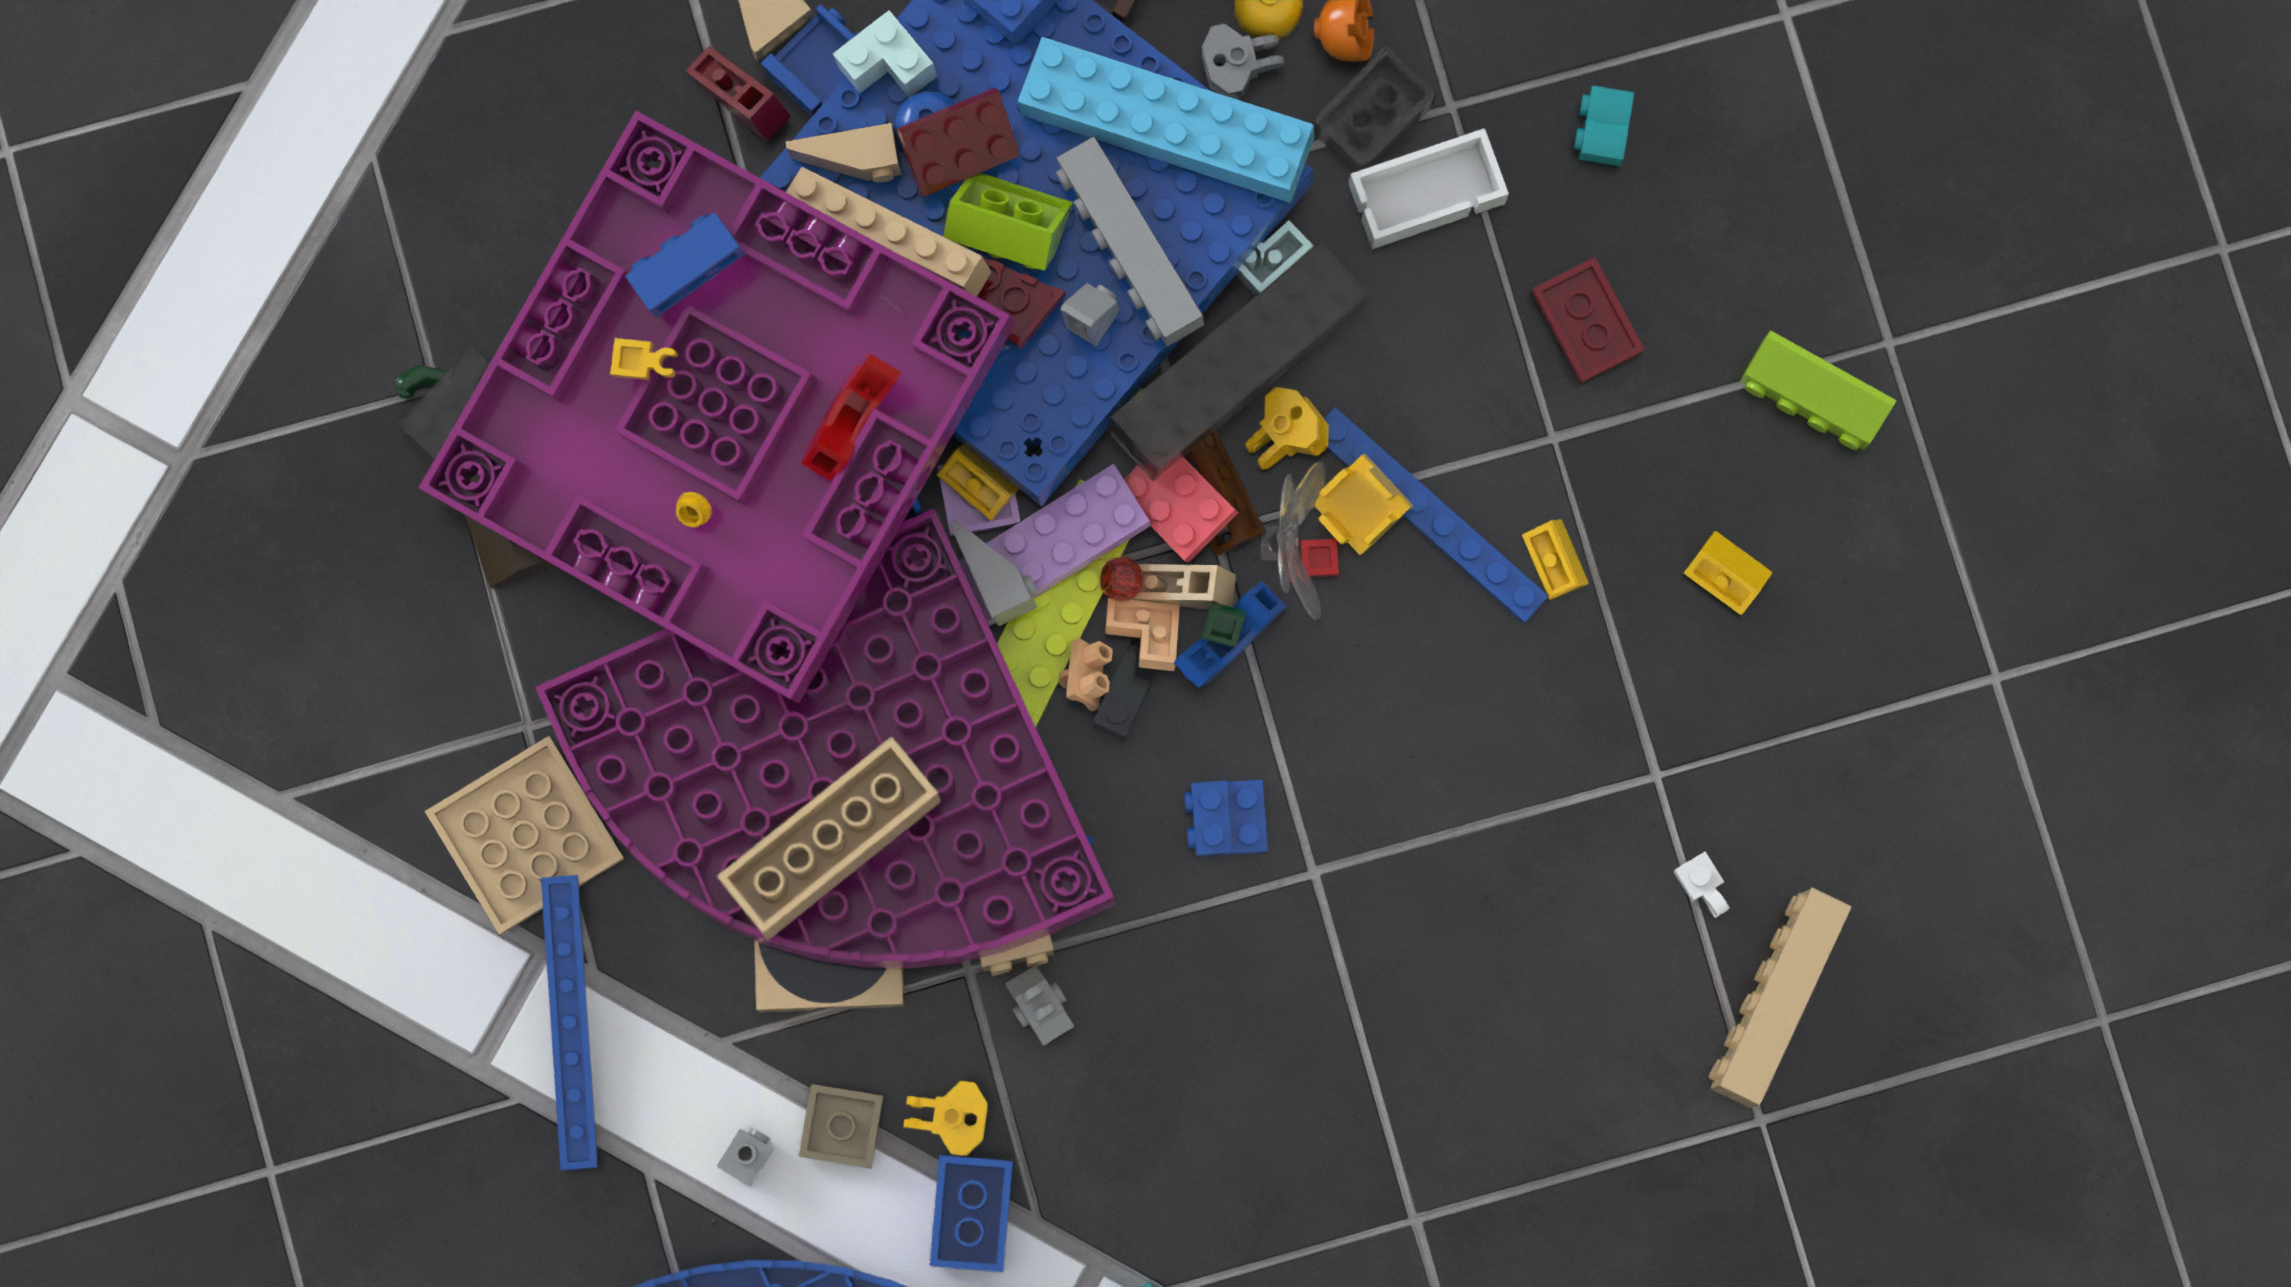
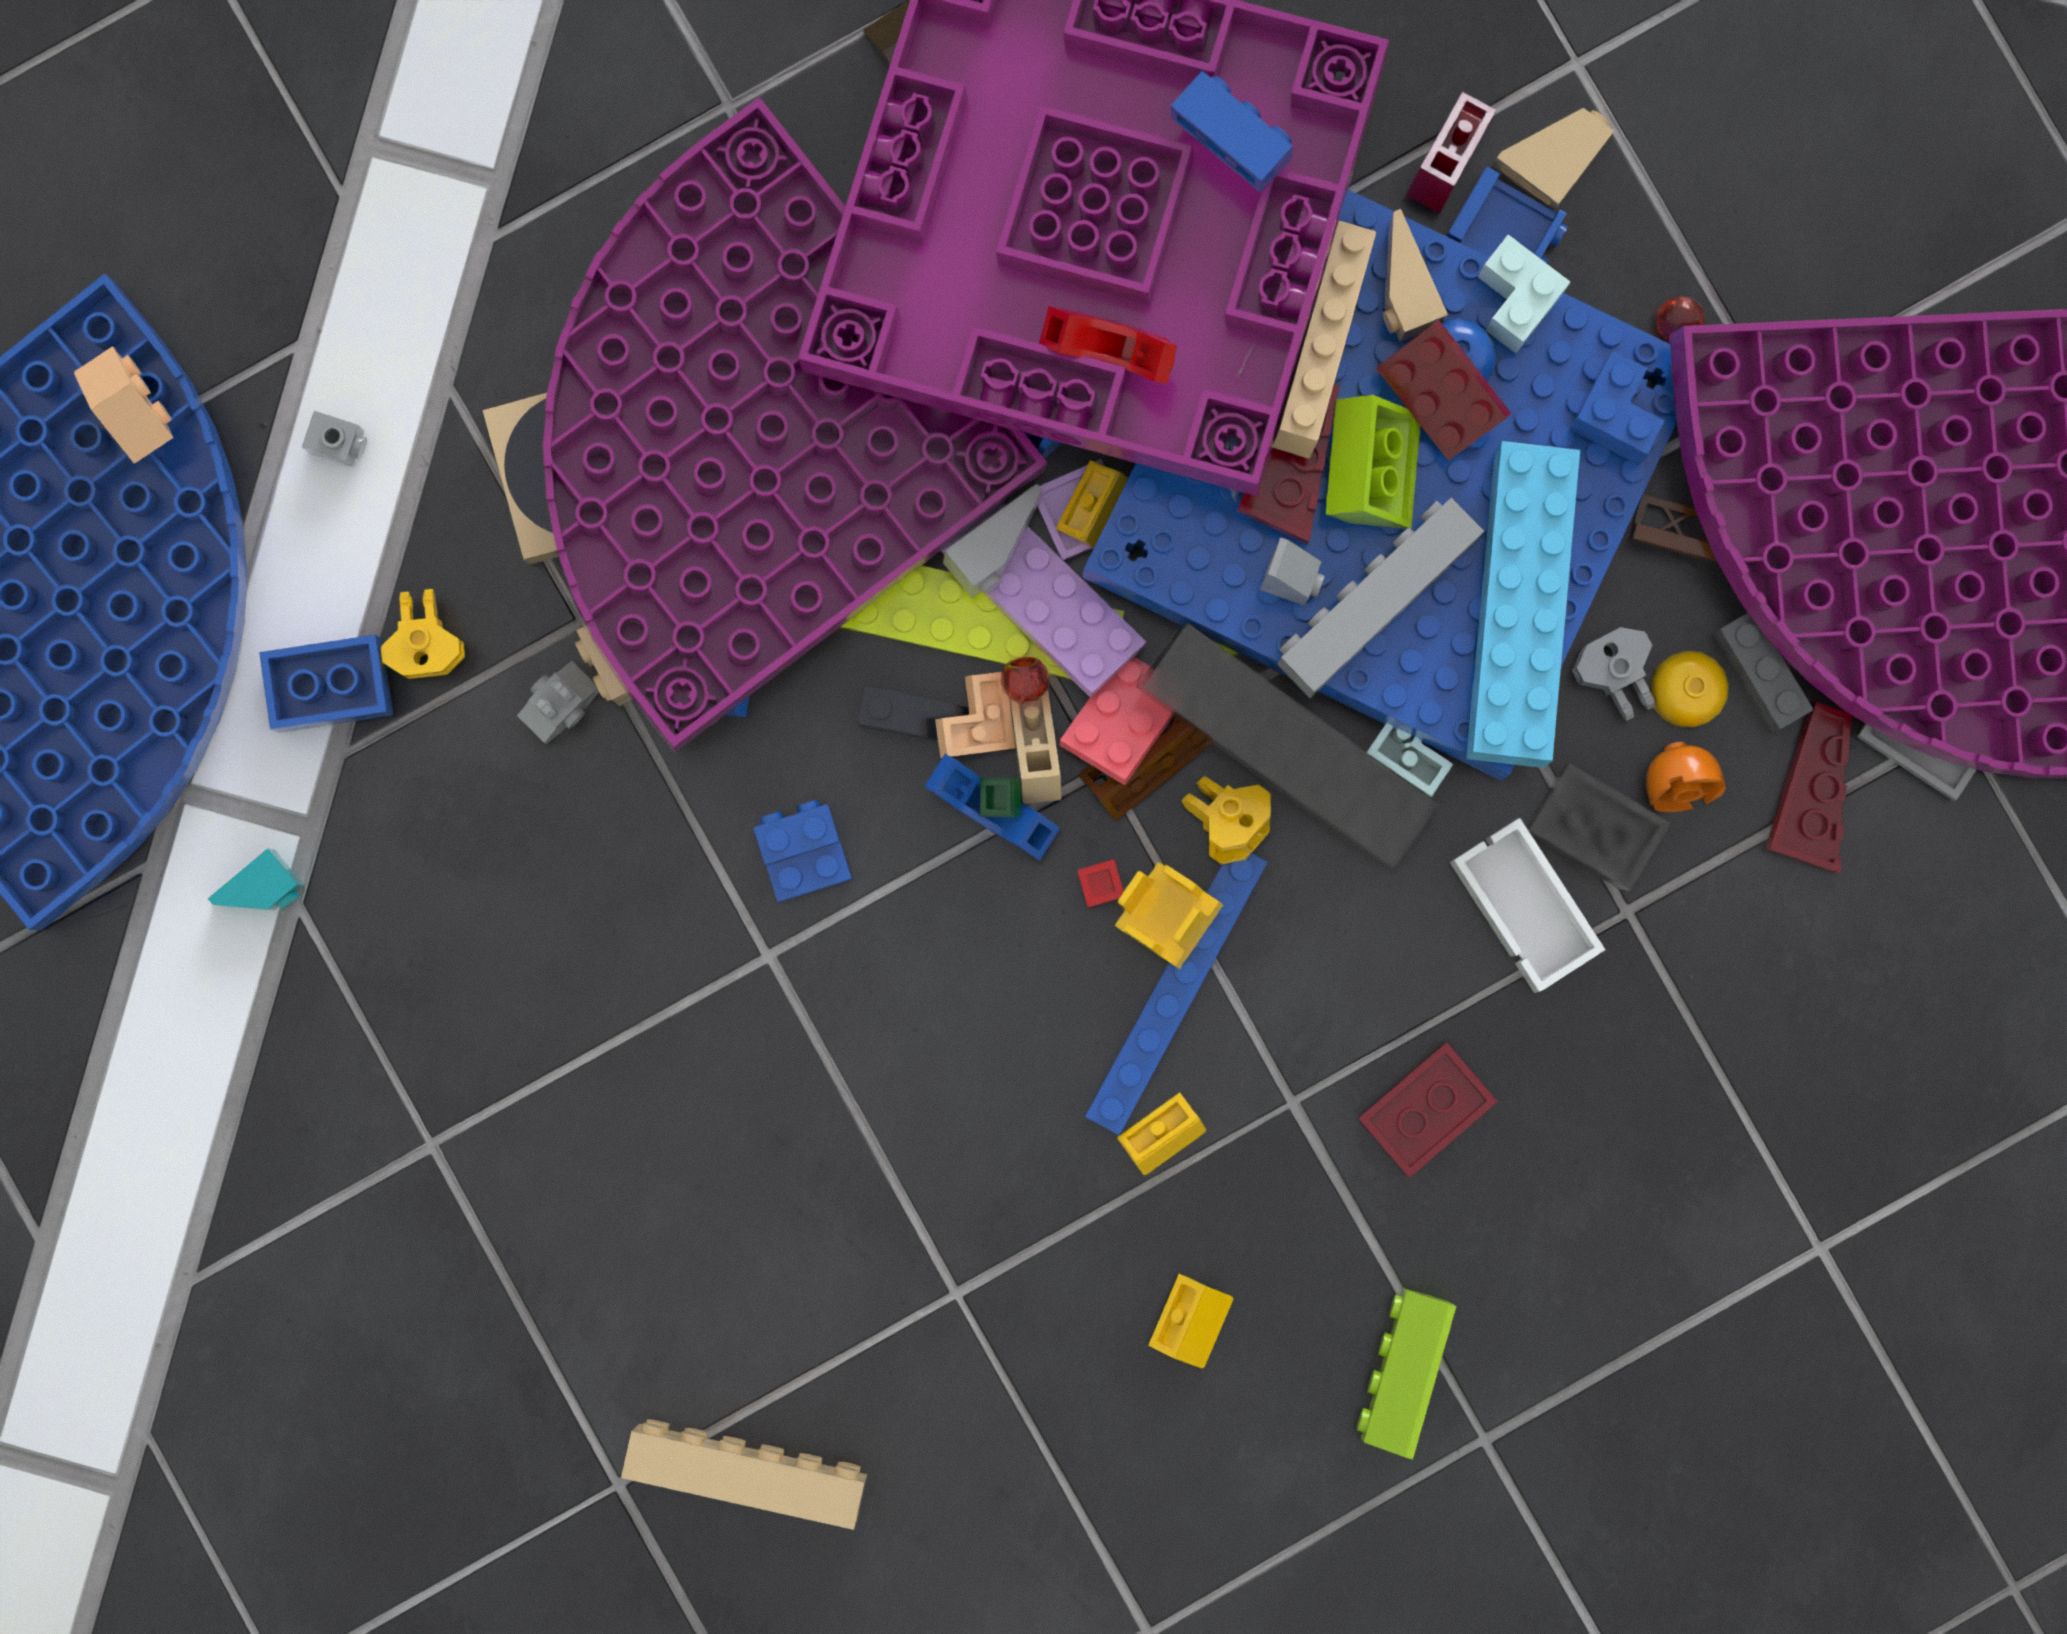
camera: 80 degrees right, 5 degrees up
tan plate [425,736,625,935] -> none
blue plate [541,875,598,1170] -> none
yellow plate [610,338,678,380] -> none
yellow plate [676,492,712,527] -> none
tan brick [717,737,941,940] -> none
dark tan plate [799,1084,884,1169] -> none
light nougat hips [1058,638,1113,711] -> none
clear piece [1261,462,1326,620] -> none
teal brick [1574,86,1634,167] -> none
white plate [1673,852,1729,918] -> none

